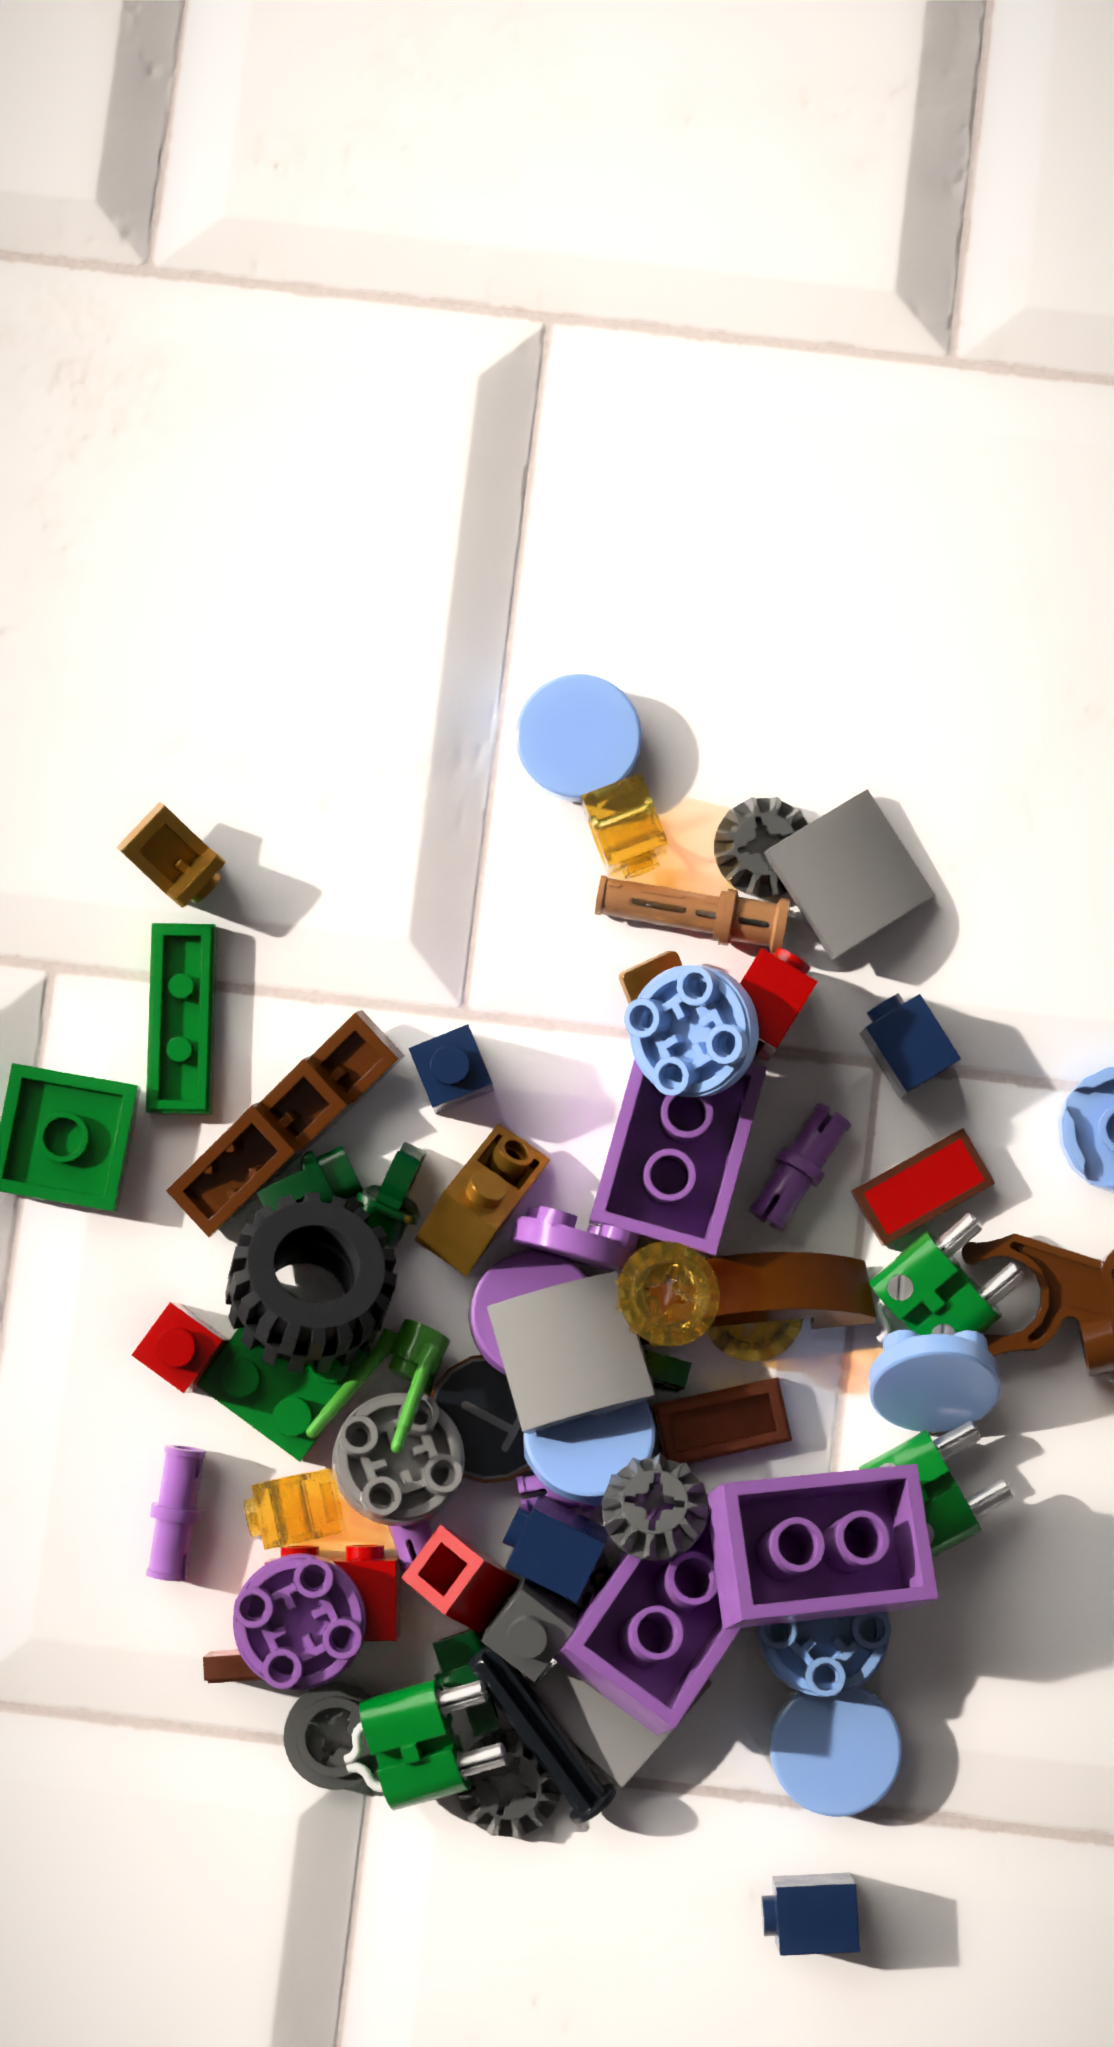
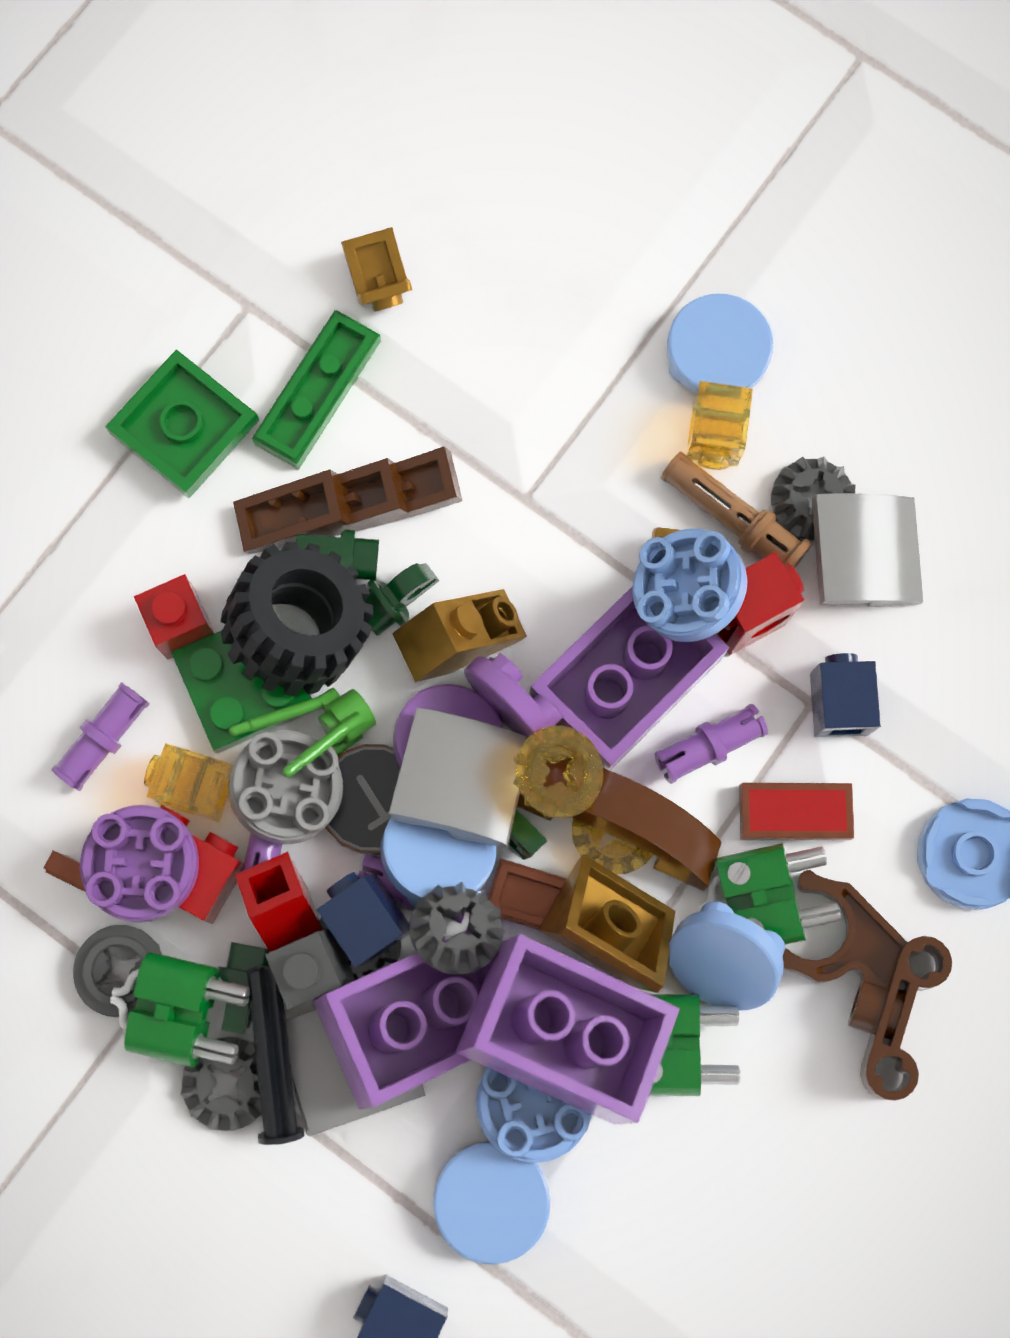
camera: 25 degrees right, 5 degrees down
dark blue brick [408,1024,494,1114] -> none
none -> pearl gold slope [538,854,676,993]

